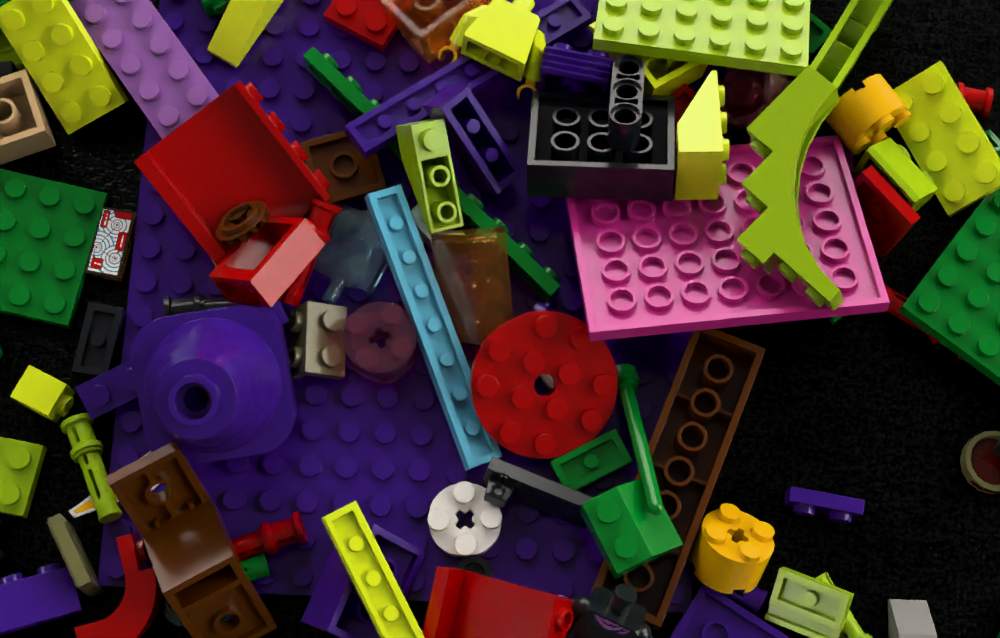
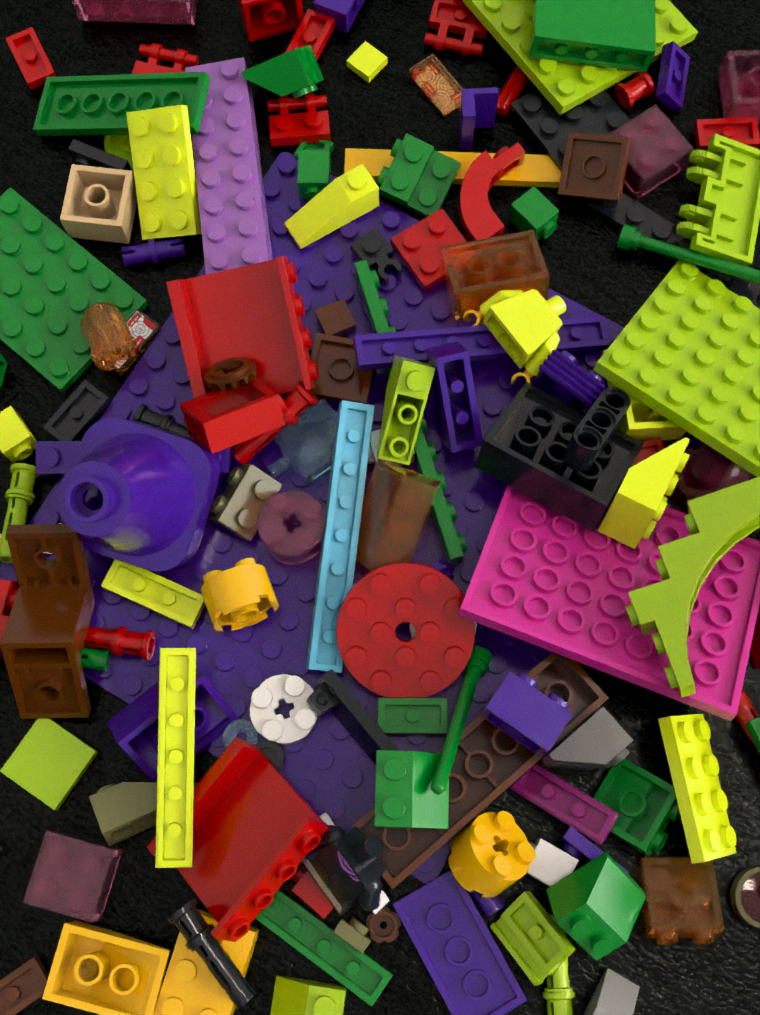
camera: 30 degrees right, 0 degrees up
none -> clear orange piece [80,302,137,371]
none -> neon yellow plate [101,559,205,629]
none -> dark purple pin [121,237,187,267]
none -> yellow brick [201,558,279,631]
none -> clear light blue plate [223,719,258,748]
none -> reddish brown tile [315,298,356,336]
none -> black plate [350,227,402,285]
none -> dark purple brick [481,671,573,757]
none -> magenta tile [510,763,619,846]
none -> white brick [527,838,579,887]
none -> dark grey slope [537,706,633,771]
none -> green slope [546,852,646,961]
none -> green plate [593,758,681,857]
none -> clear orange plate [639,857,725,945]
none -> neon yellow plate [658,714,737,864]

